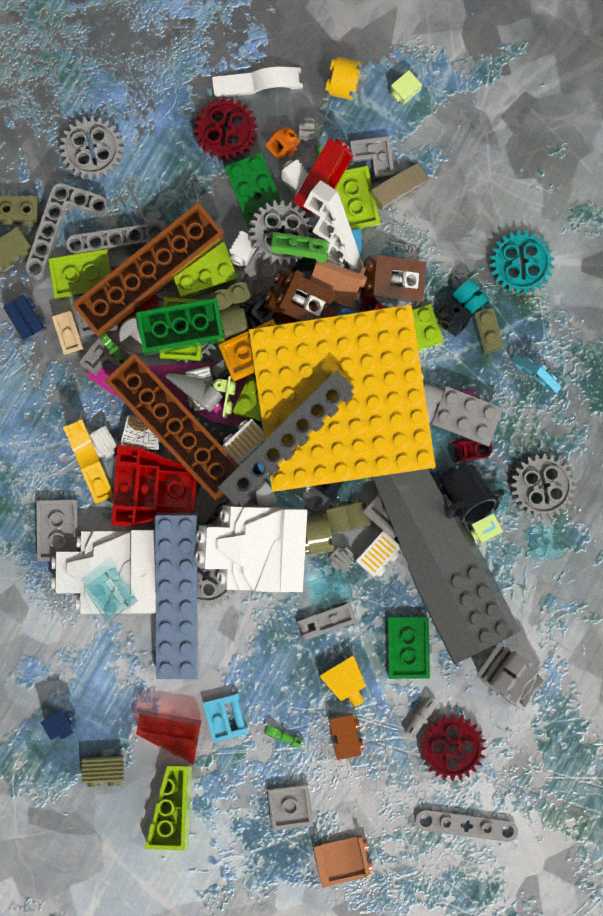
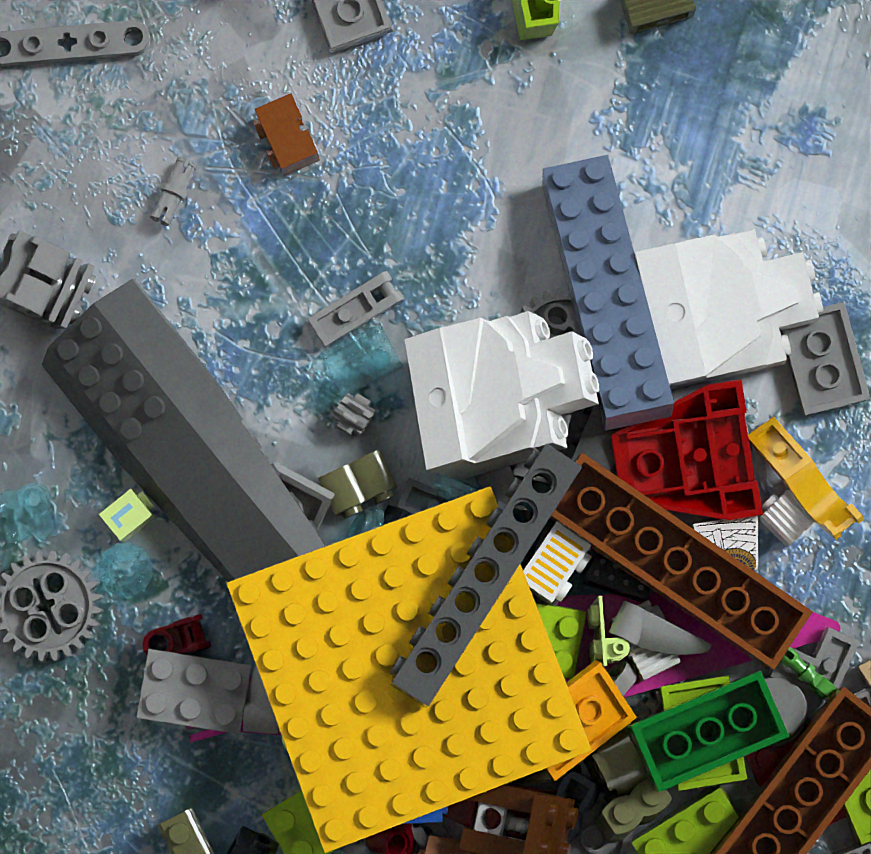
camera: 170 degrees right, 0 degrees up
dark blue brick [40,709,77,740] -> none
clear light blue plate [84,567,138,622] -> none
clear red wedge [136,710,202,765] -> none
medium azure plate [203,694,249,743] -> none
bright green piece [264,725,304,748] -> none
olive brick [305,512,334,557] -> none
yellow torso [320,656,366,708] -> none
white brick [356,531,401,578] -> none
green plate [388,617,430,679] -> none
dark red gear [419,714,486,782] -> none
clear light blue plate [430,427,463,473] -> none
black container [440,461,505,523] -> none
medium azure plate [510,355,561,393] -> none

